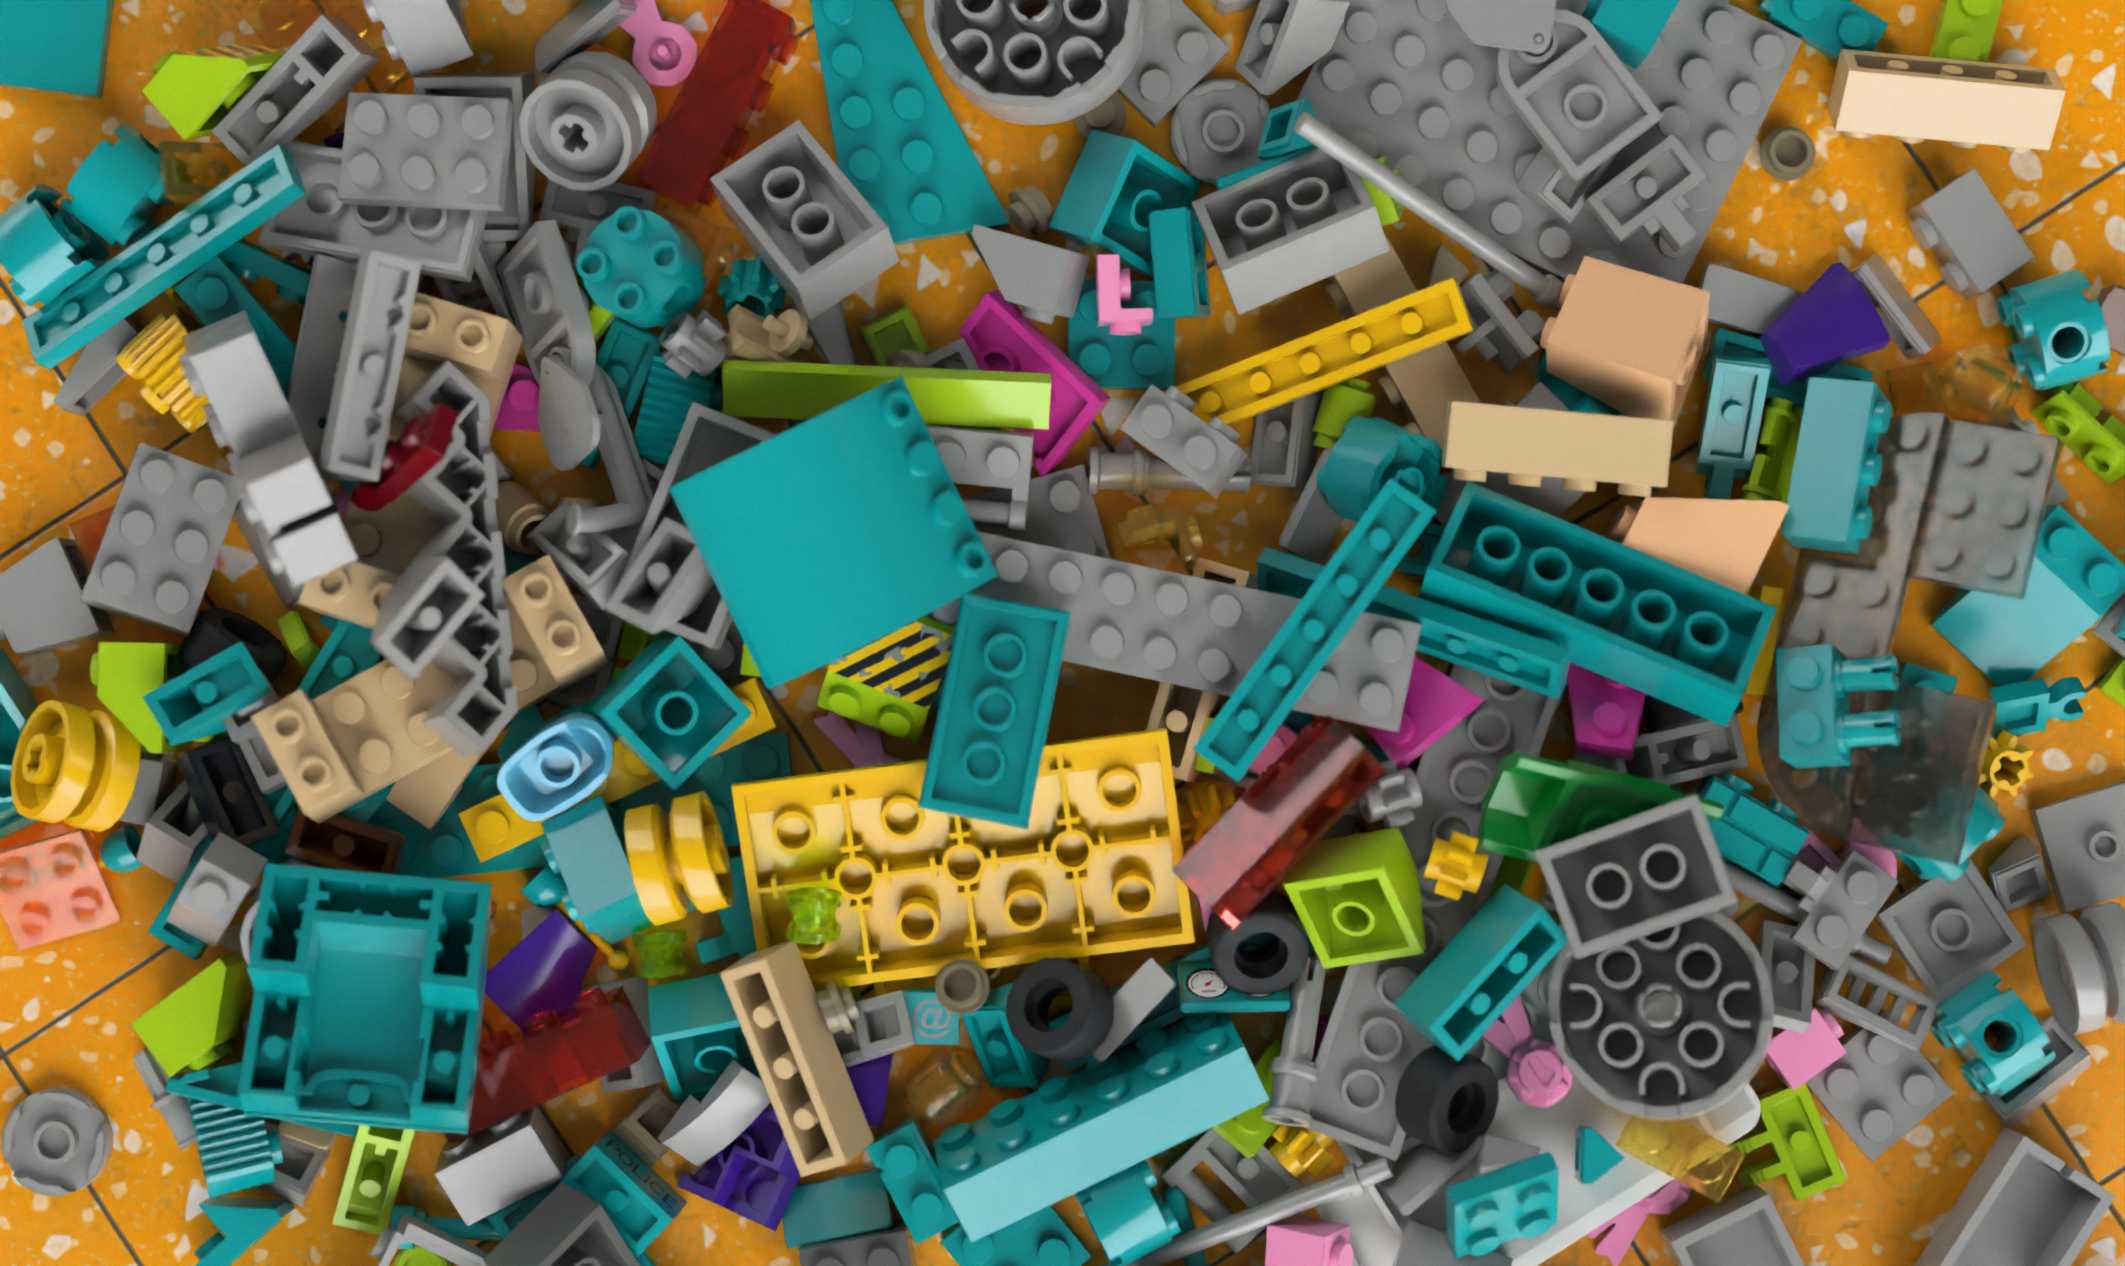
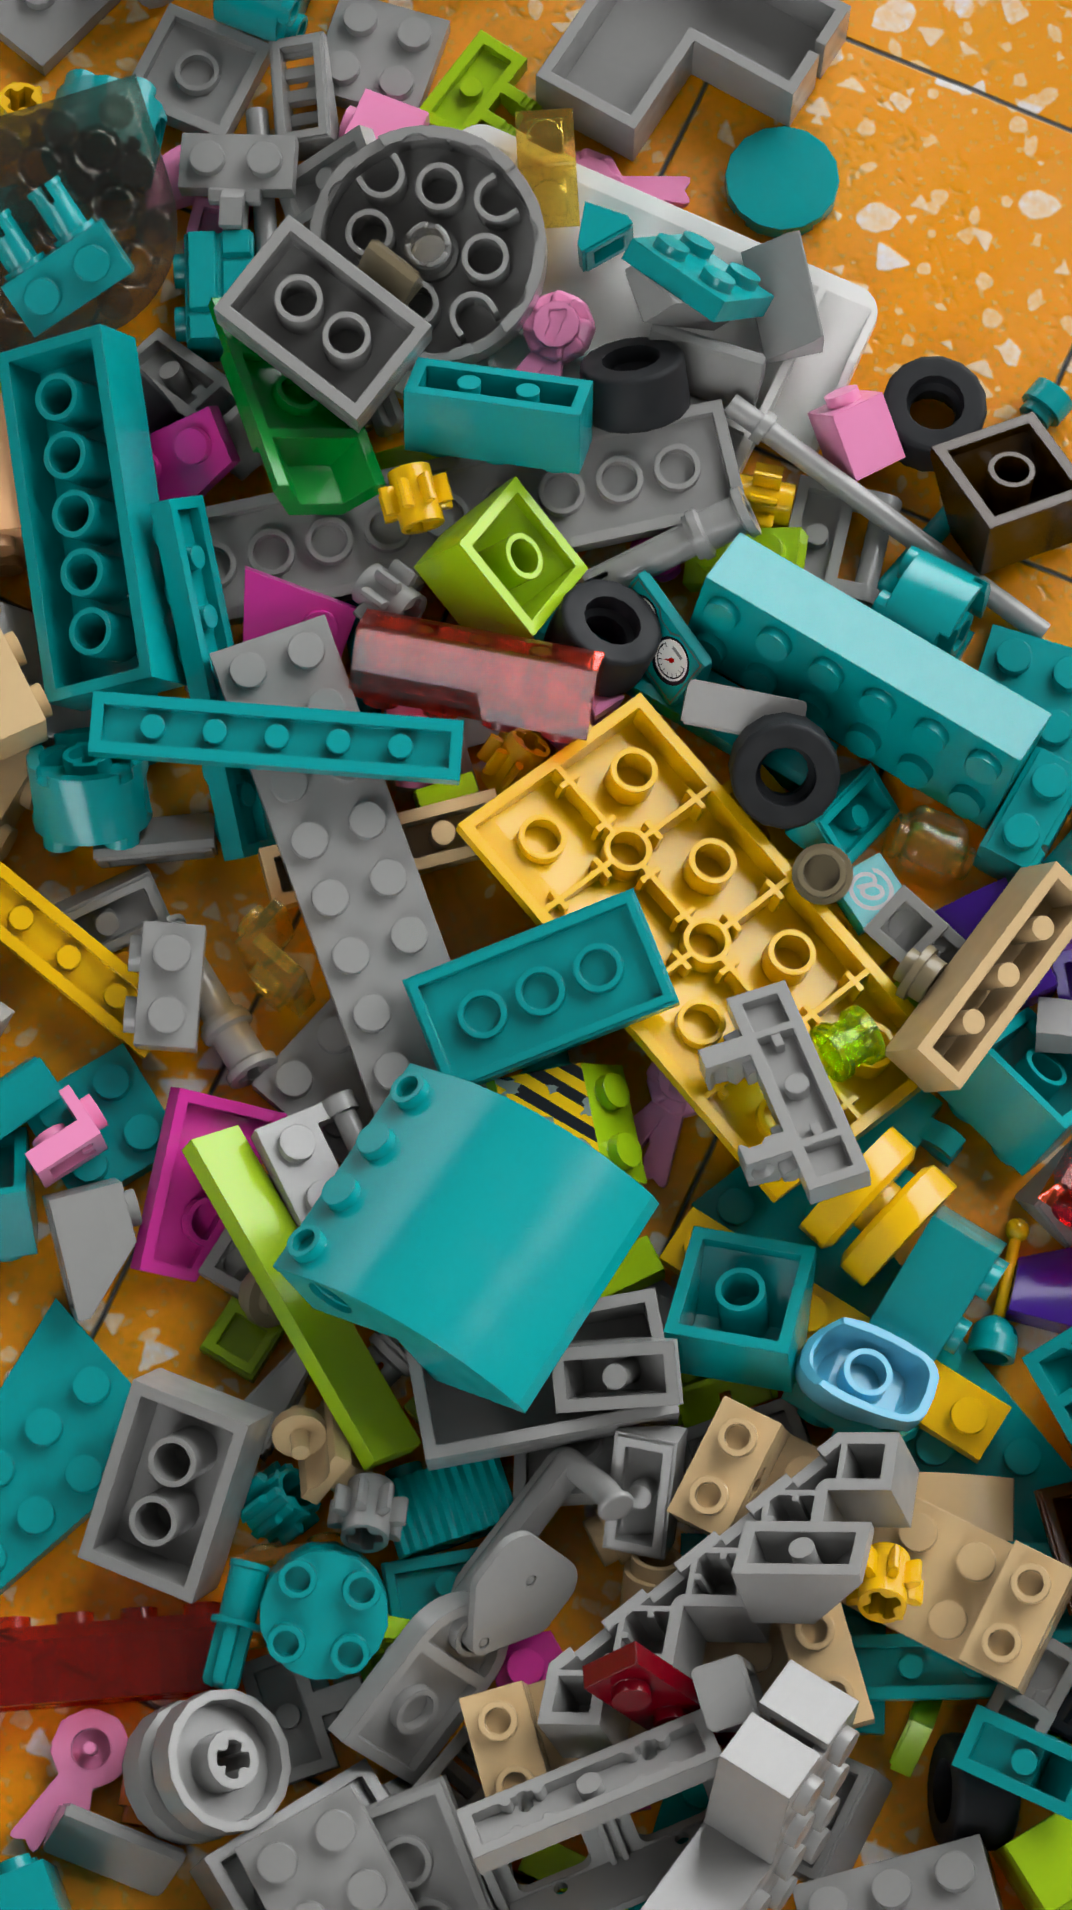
camera: 120 degrees left, 15 degrees down
clear neon green wheel [632,929,689,978] -> none
dark tan plate [1007,185,1054,237] -> none
lime brick [1312,378,1378,450] -> none
light grey slope [1988,835,2051,913] -> none
none -> teal axle [202,1558,271,1690]
none -> dark tan slope [357,239,423,306]
none -> light grey slope [691,1654,771,1733]
none -> light grey hinge [698,980,871,1205]
none -> yellow gear [846,1542,924,1623]

